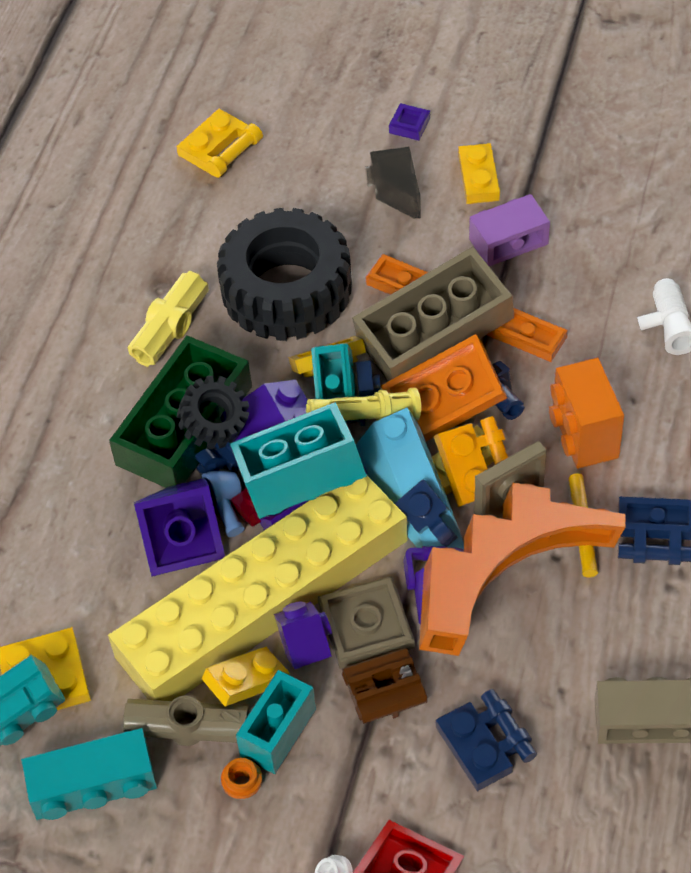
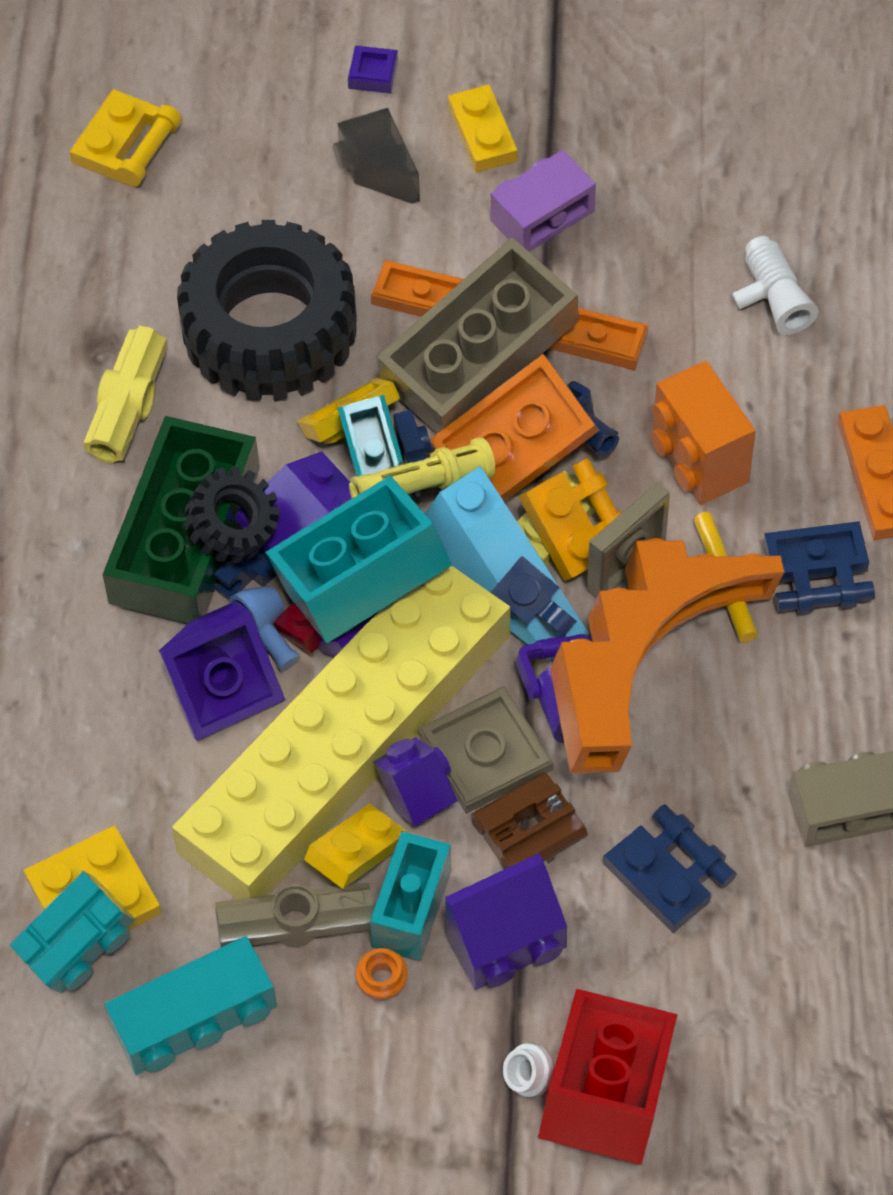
camera: 15 degrees left, 5 degrees up
none -> dark purple slope [445,854,568,990]

